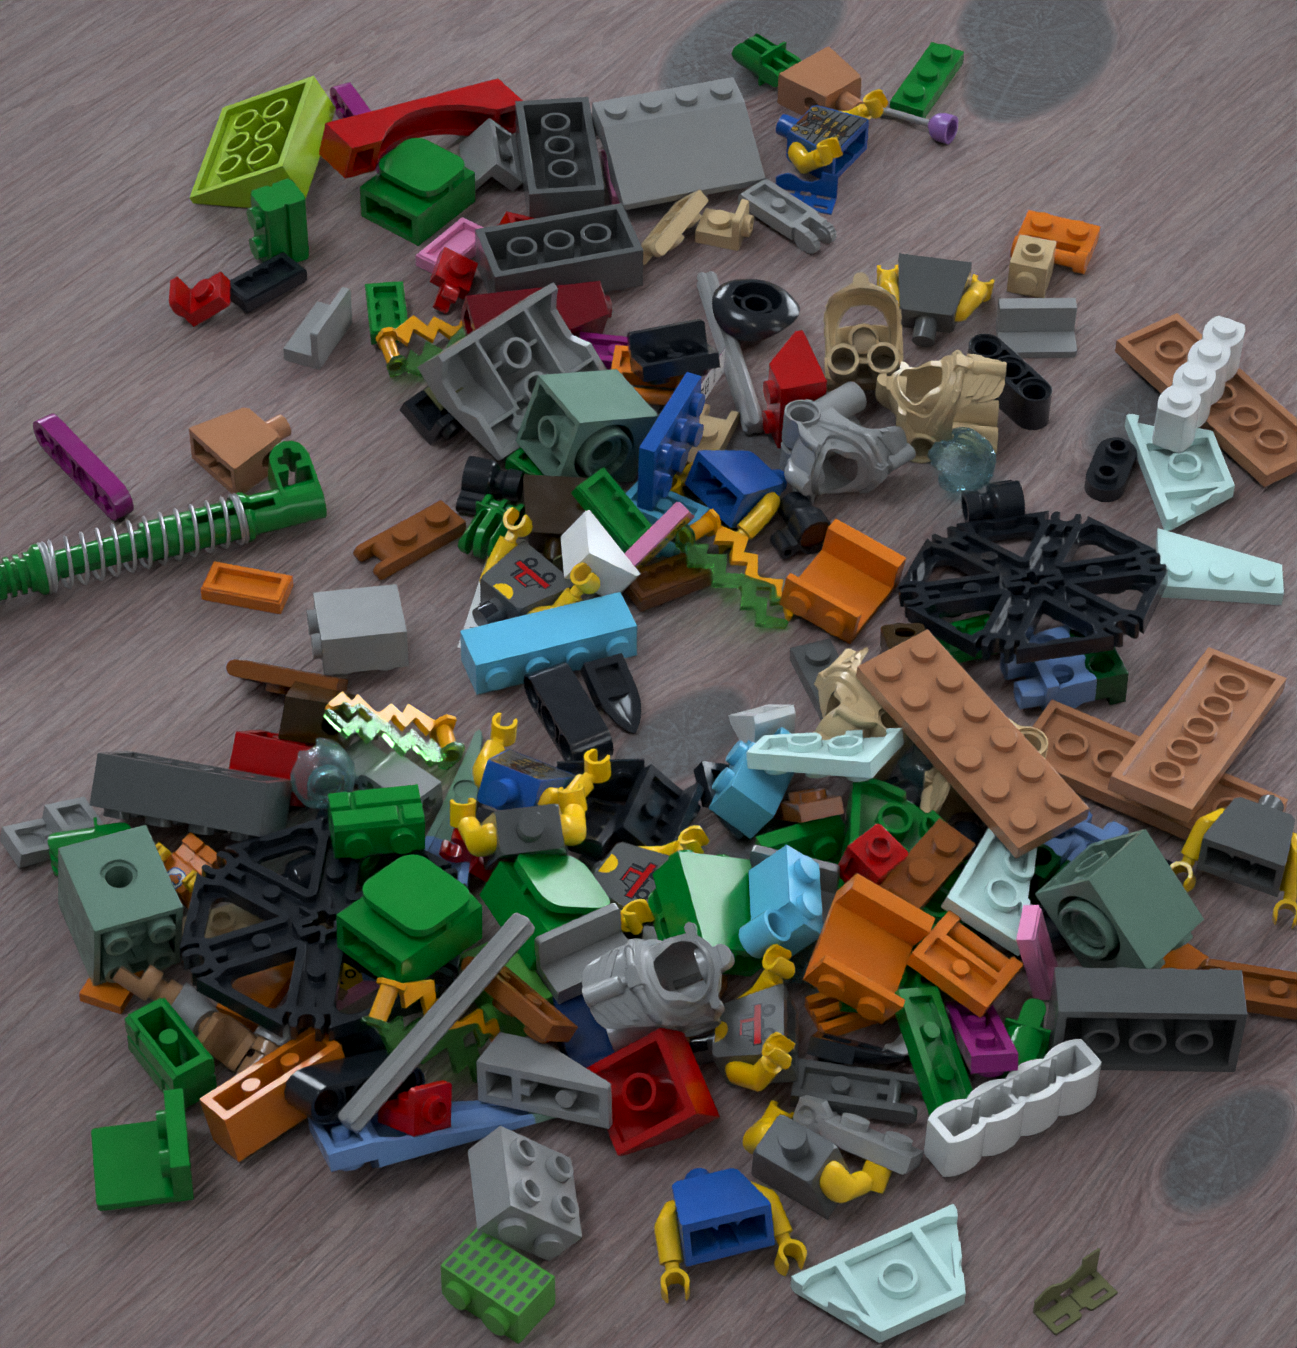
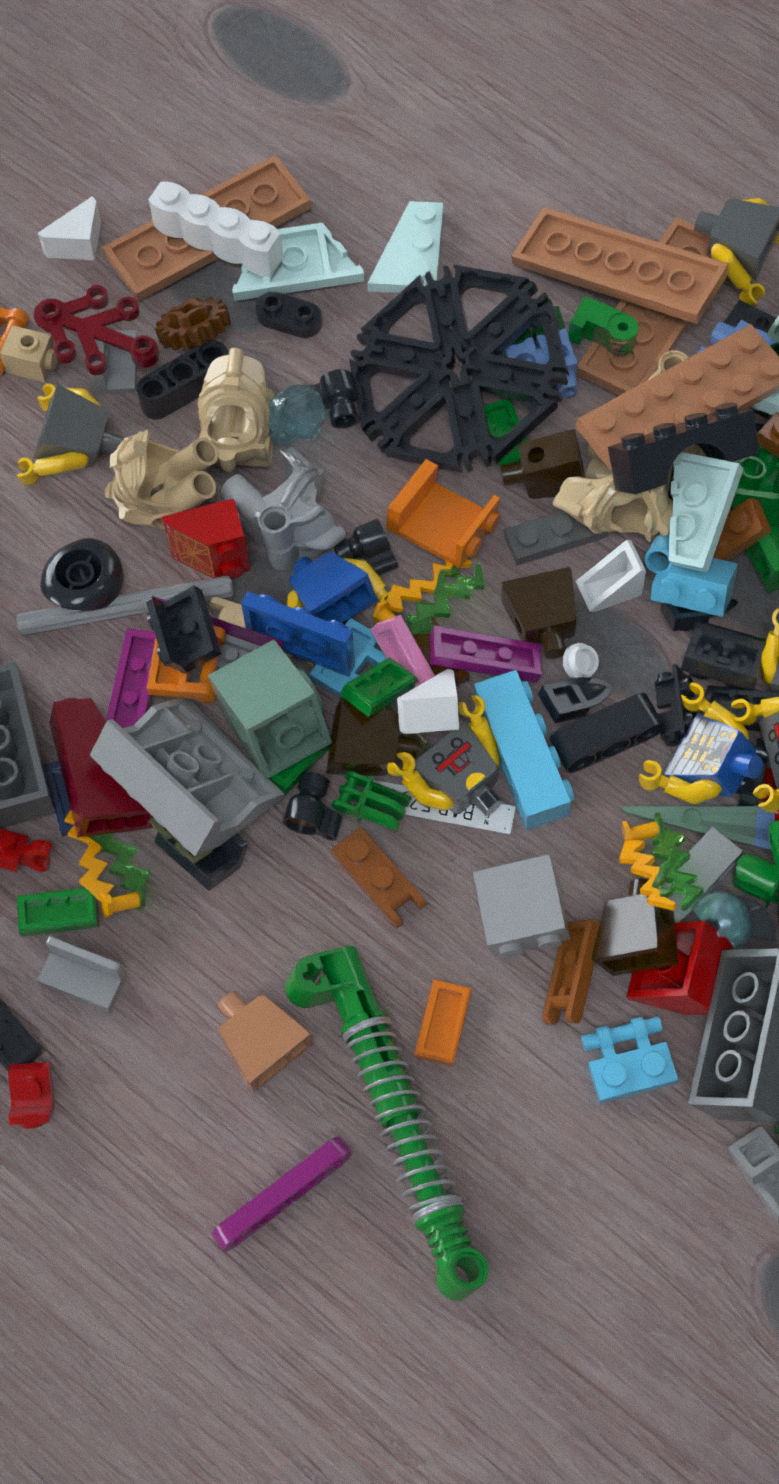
camera: 85 degrees left, 20 degrees up
none -> dark red plant [33,285,159,376]
none -> white slope [38,196,101,260]
none -> reddish brown gear [155,297,231,351]
none -> magenta plate [430,625,542,683]
none -> dark brown torso [501,567,576,659]
none -> white plate [563,643,599,678]
none -> green leg [568,296,638,356]
none -> medium azure plate [581,1016,678,1104]
none -> black arch [608,403,760,495]

